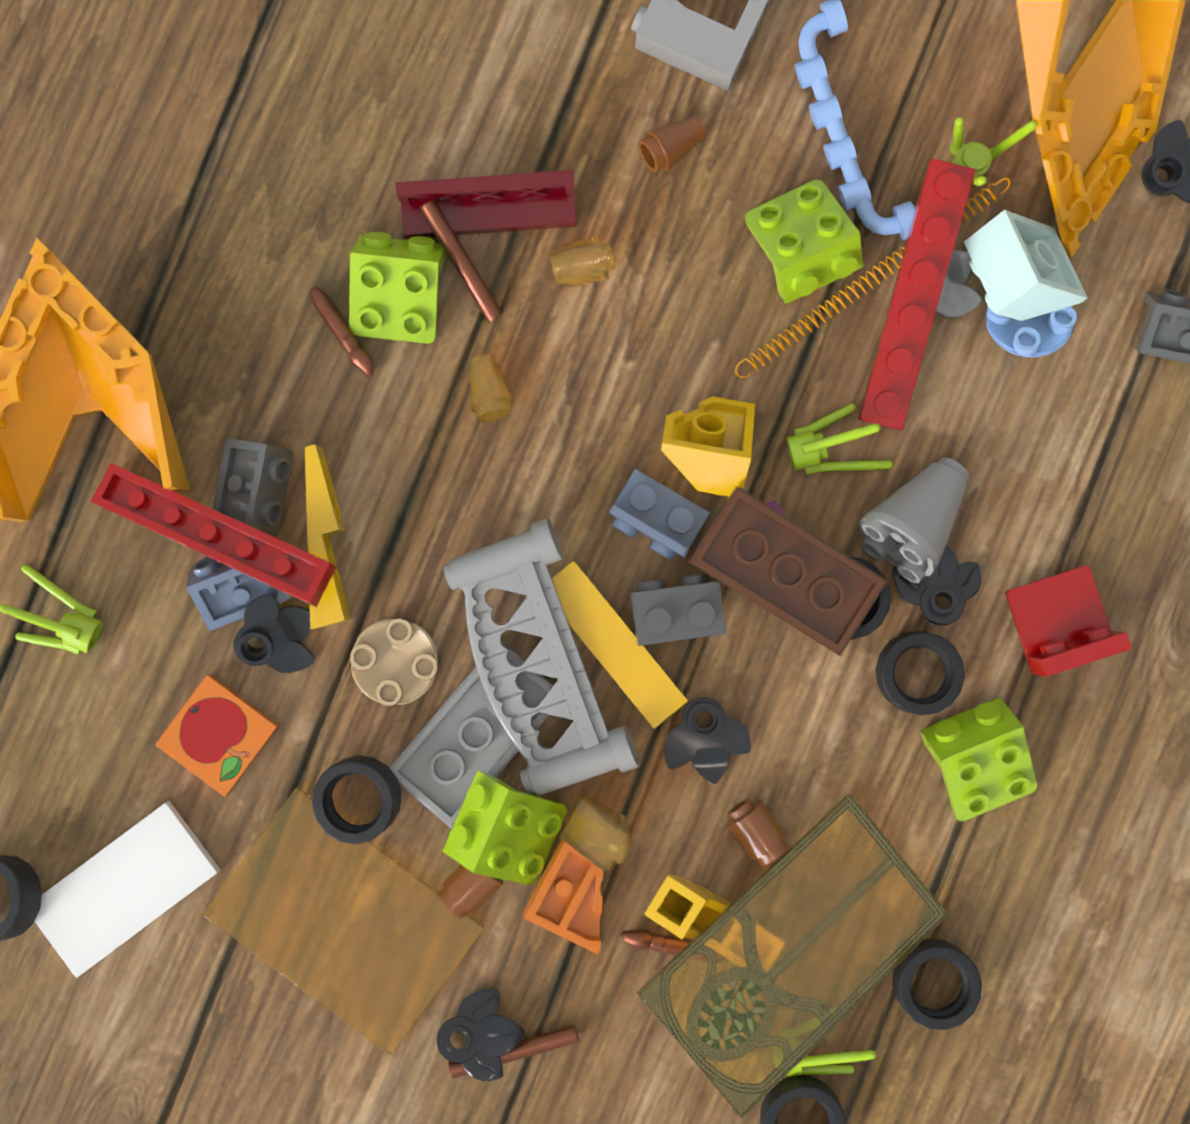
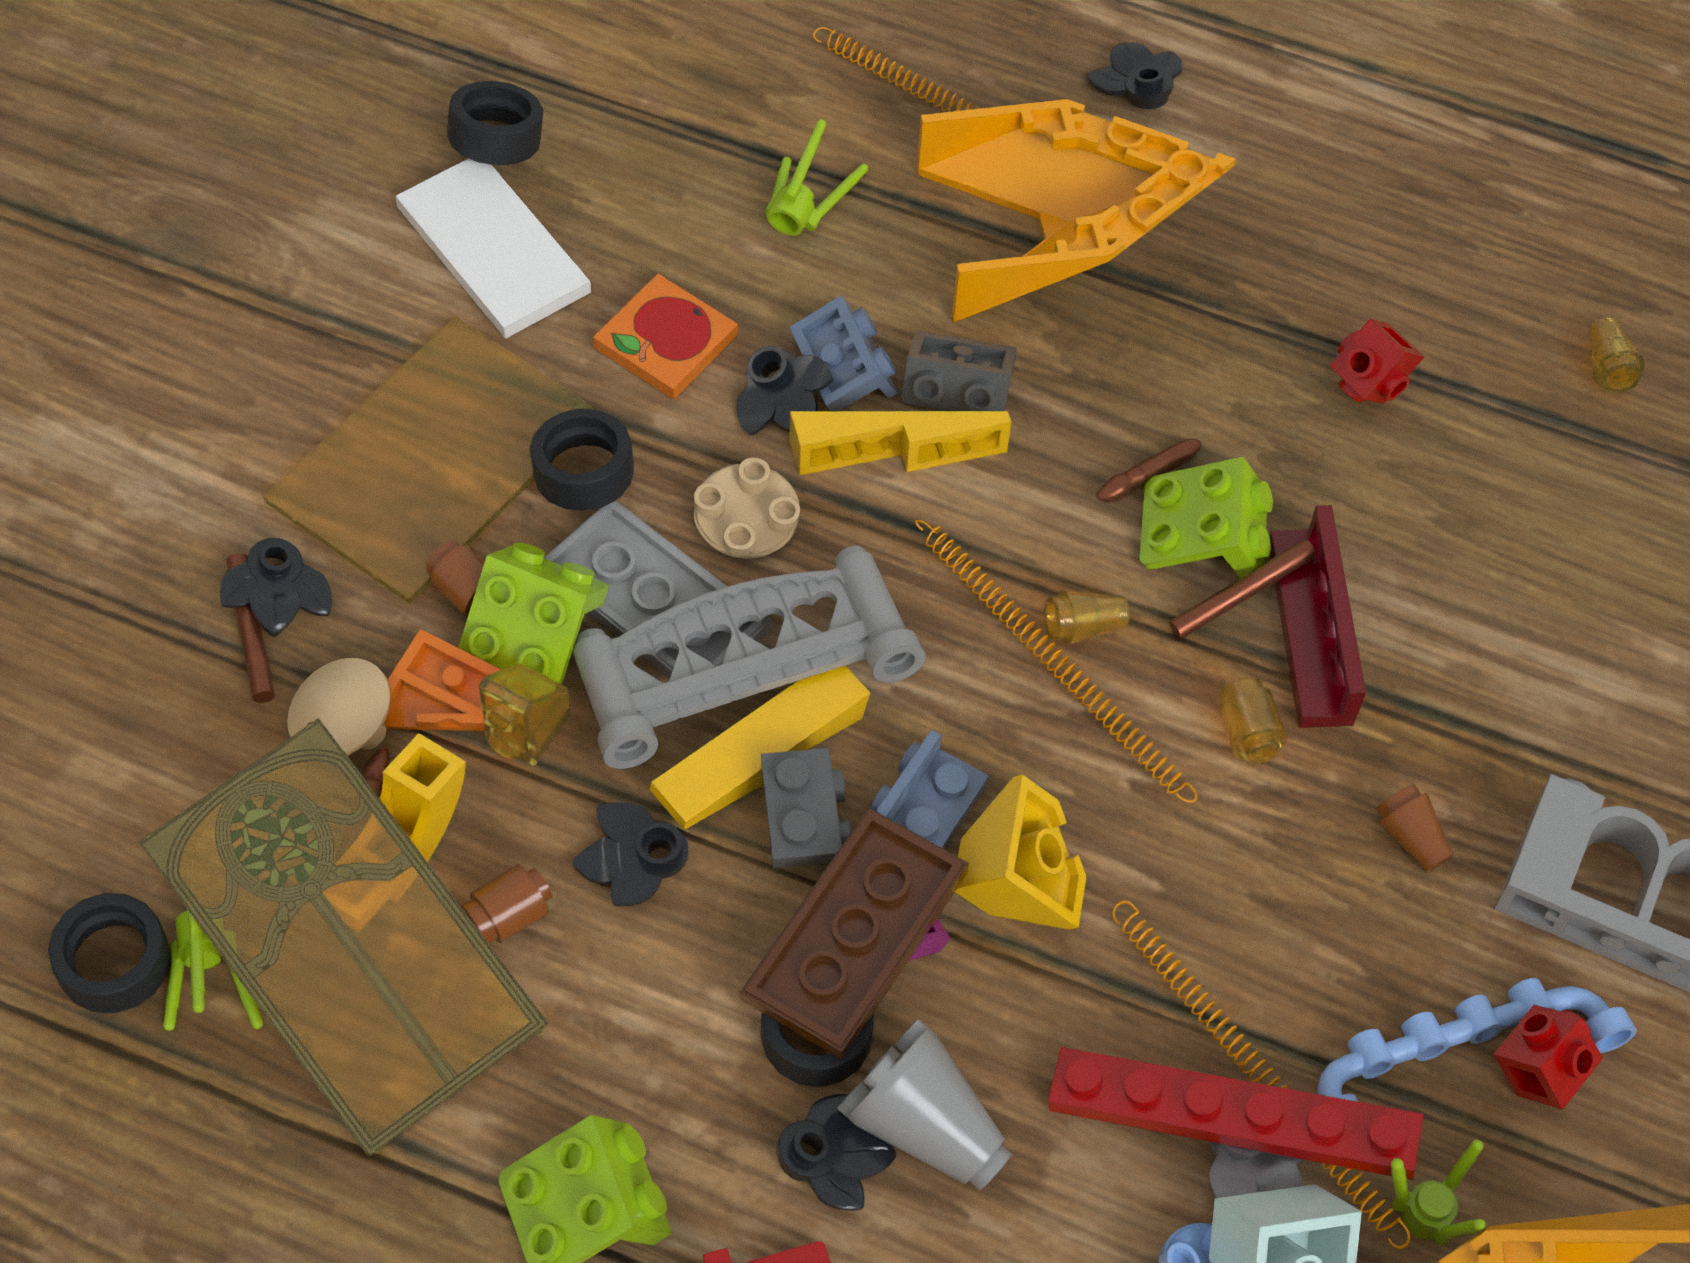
camera: 90 degrees right, 30 degrees down
red plate [90,463,336,607] -> none
lime bracket [745,180,864,304] -> none
lime plant [786,404,893,475] -> none
black tyre [876,631,965,716] -> none
black tyre [892,939,982,1030] -> none
none -> tan dish [287,658,391,756]
none -> light orange piece [915,520,1198,803]
none -> red brick [1330,319,1424,404]
none -> red brick [1493,1004,1603,1110]

